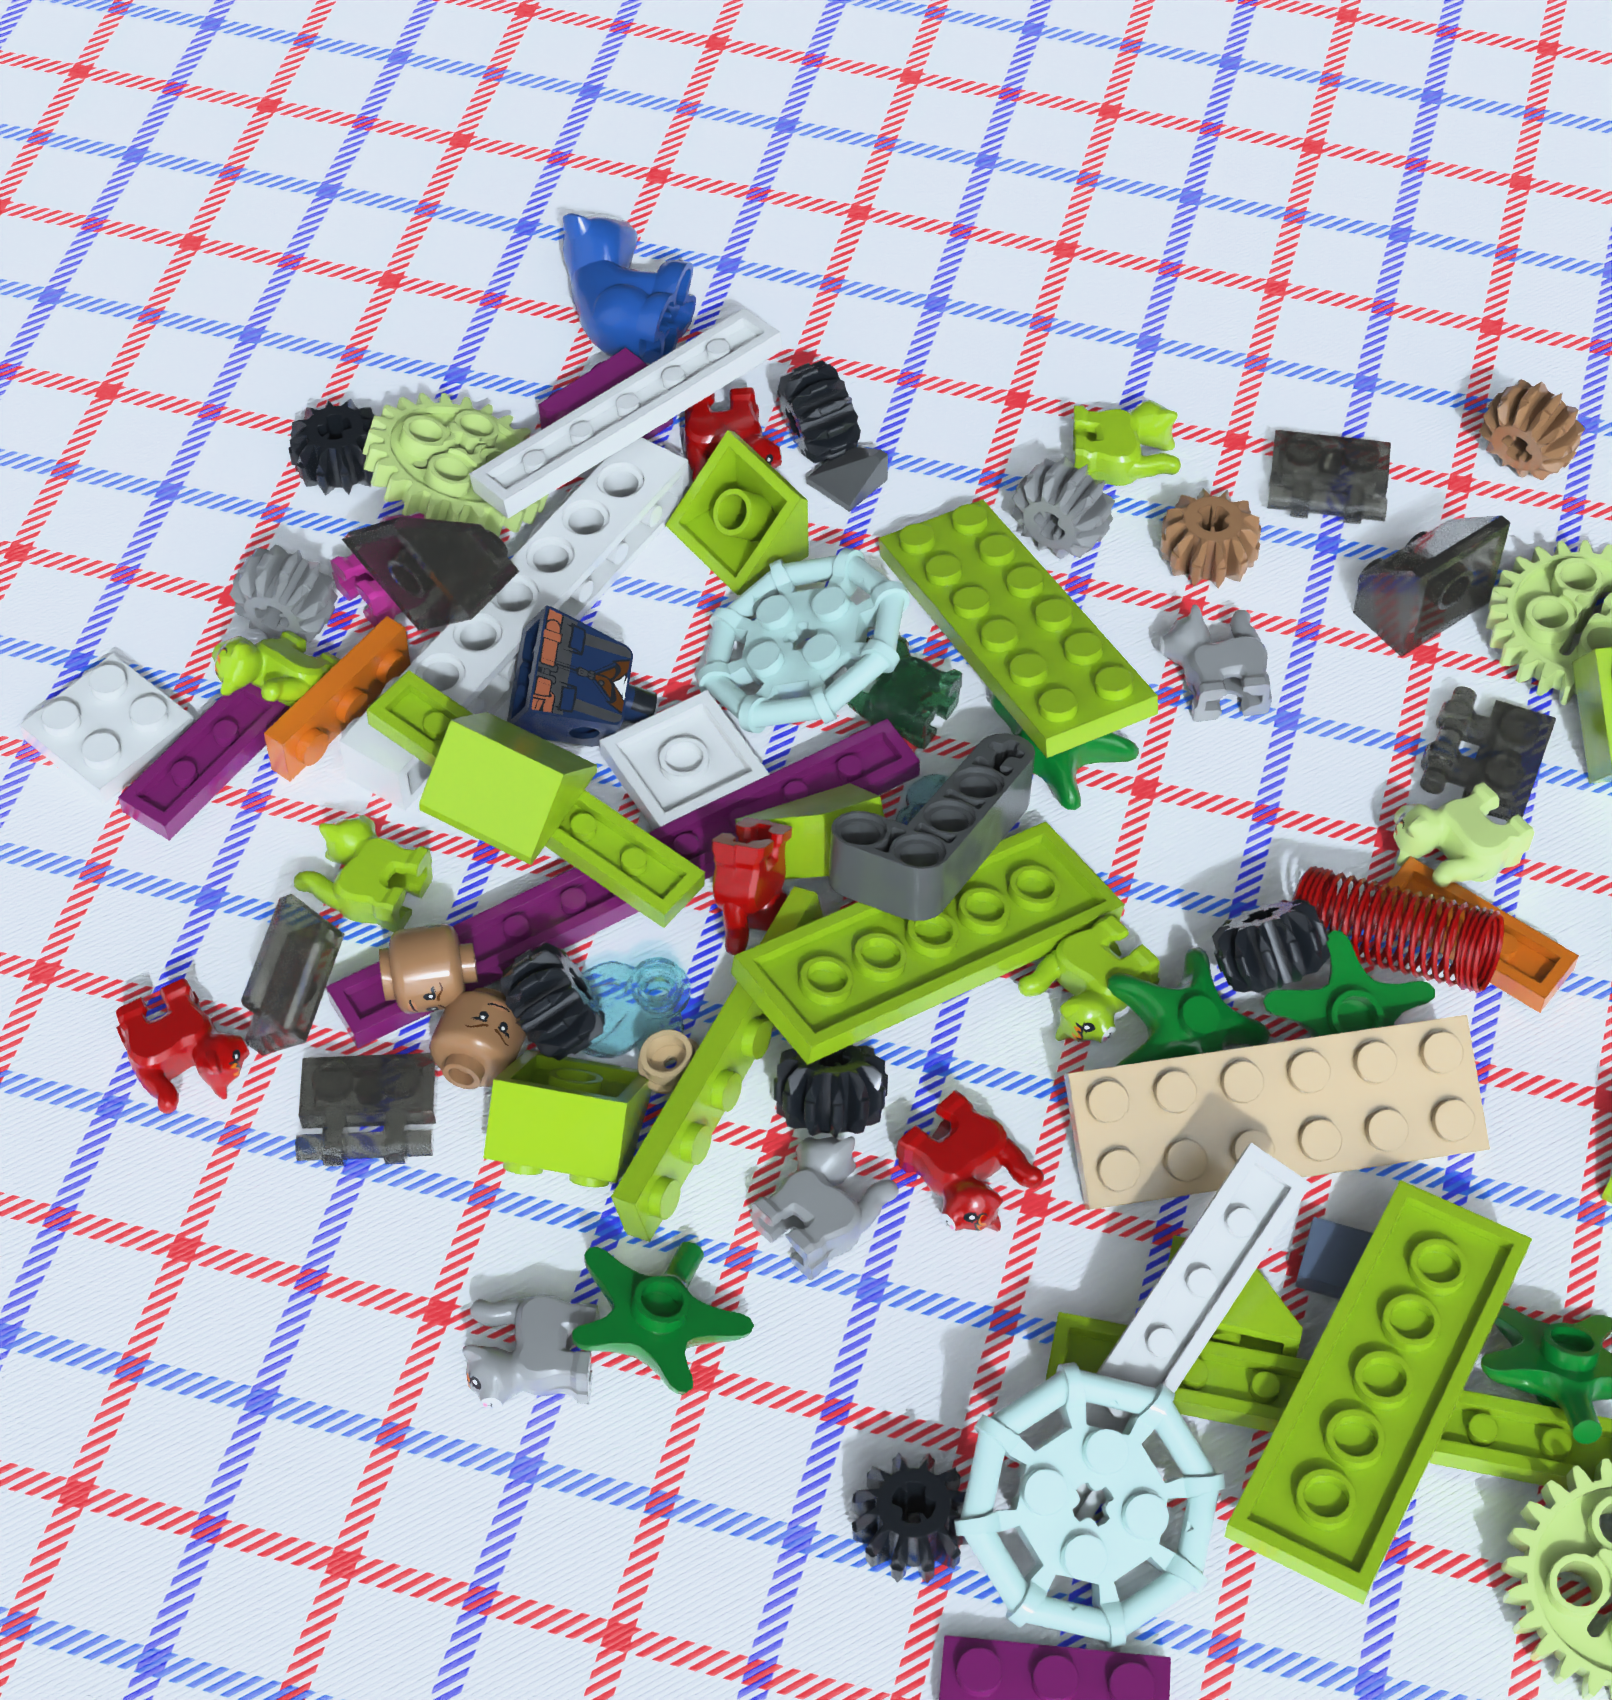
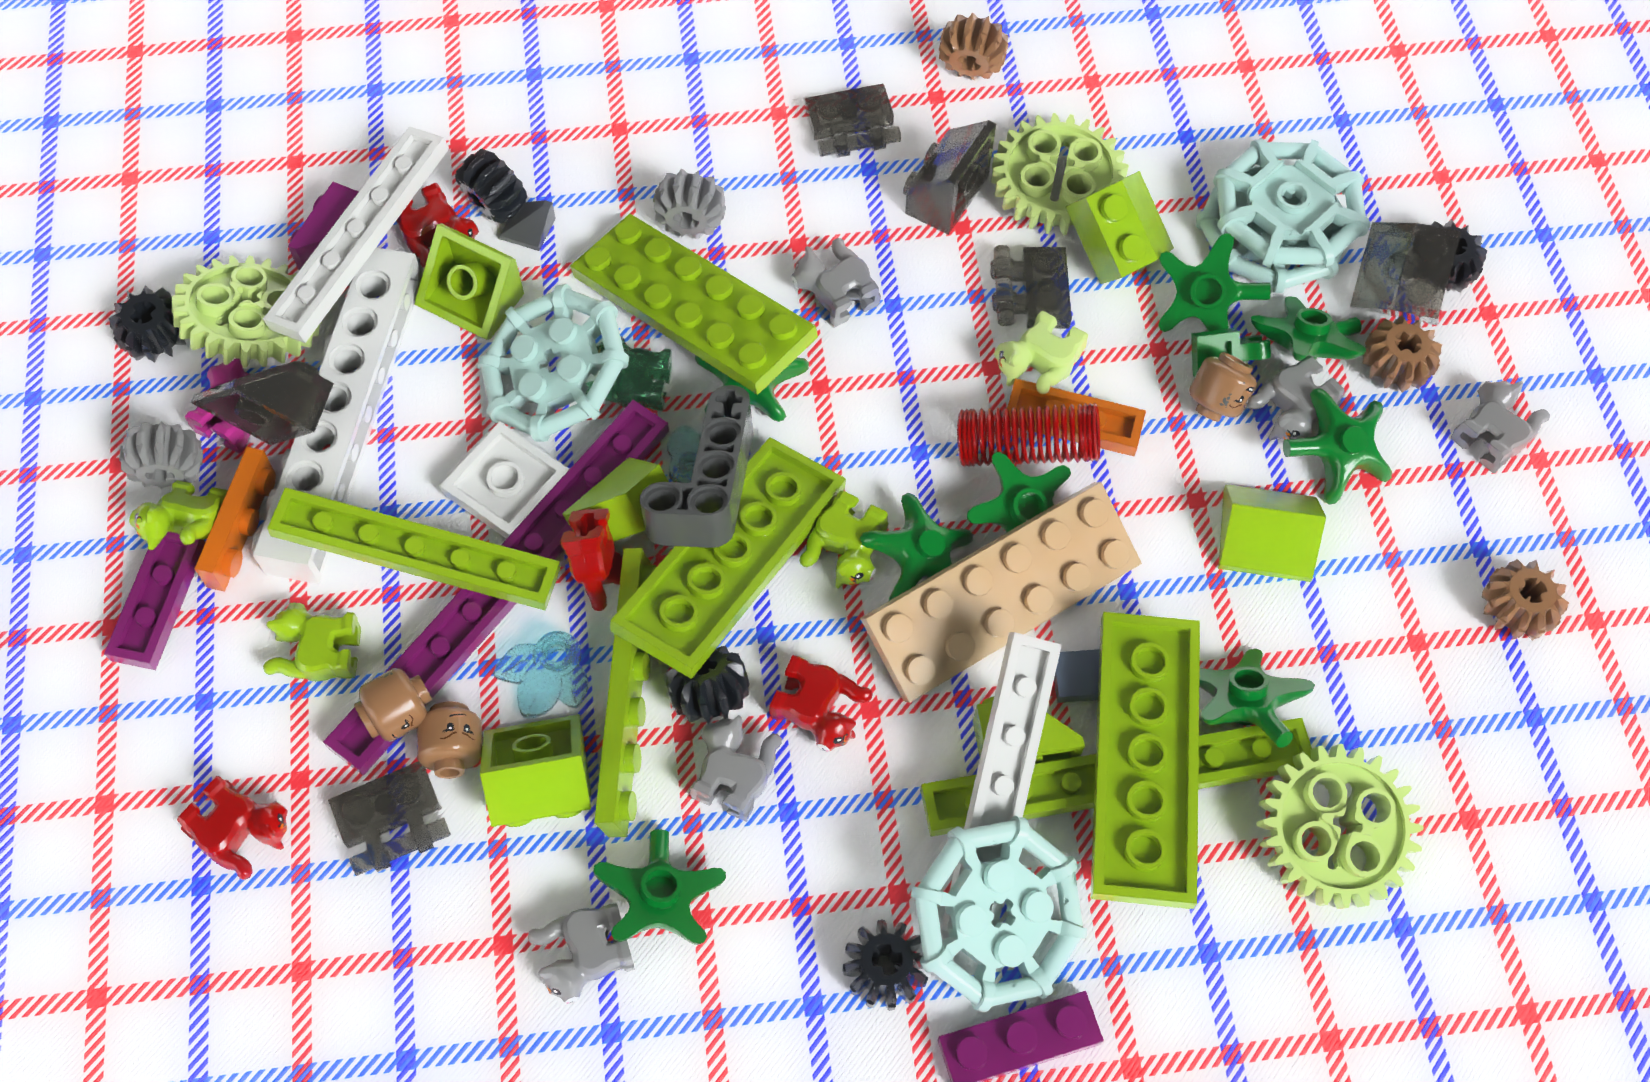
camera: 25 degrees left, 10 degrees up
white plate [19,653,195,804] -> none
clear smoke panel [241,894,345,1056] -> none
lime slope [419,712,597,865] -> none
black gear [500,942,605,1061] -> none
torso [507,605,657,747] -> none
blue animal [562,213,696,365] -> none
tan plate [637,1030,699,1094] -> none
lime animal [1073,399,1181,486] -> none
medium nougat gear [1160,488,1262,589] -> none
black gear [1212,899,1331,993] -> none

